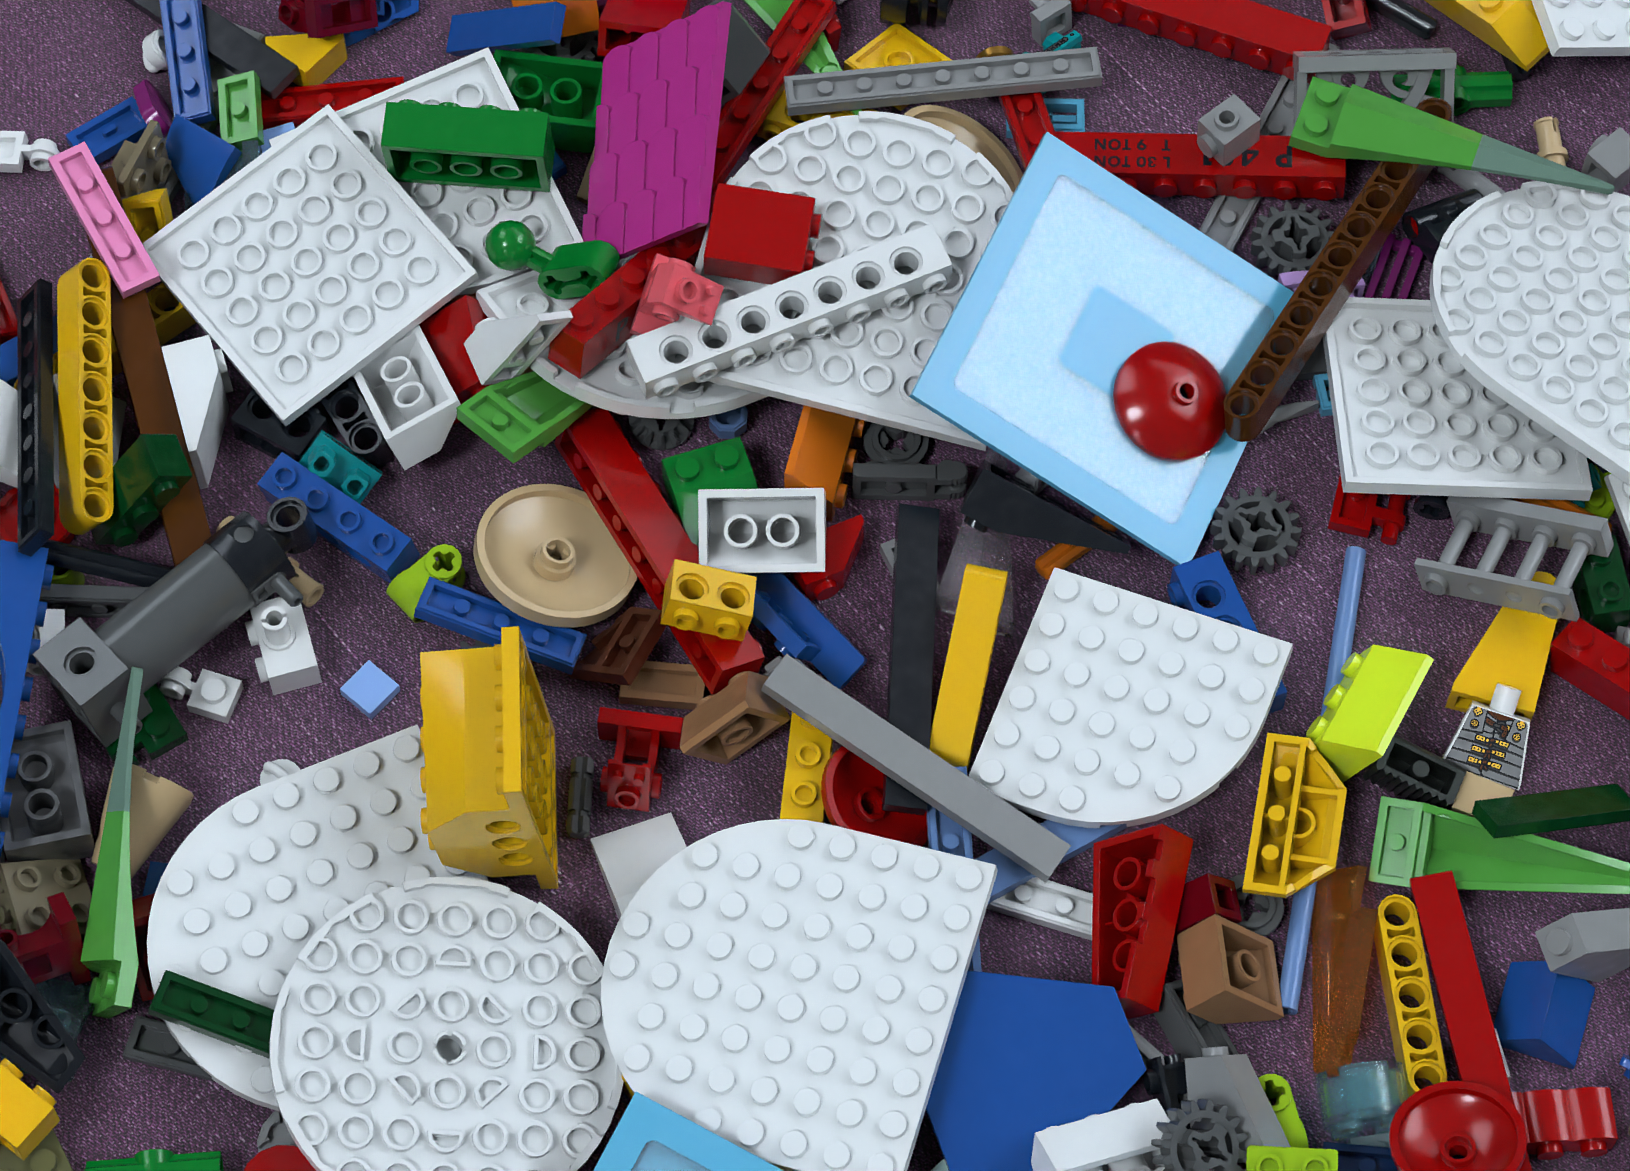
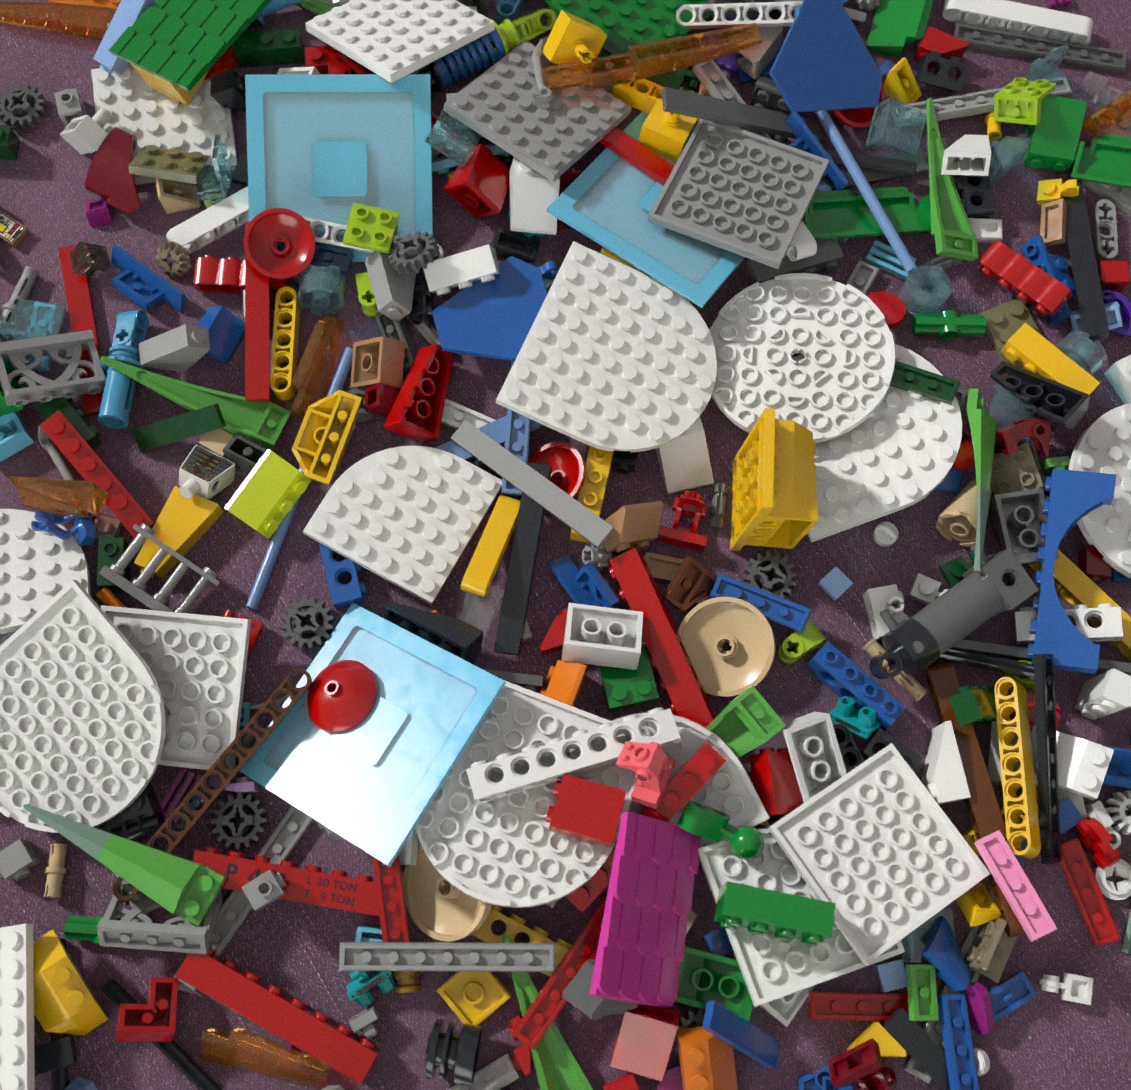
camera: 175 degrees left, 10 degrees up
white slope [463,310,573,385] -> none
yellow brick [660,559,757,642] -> none

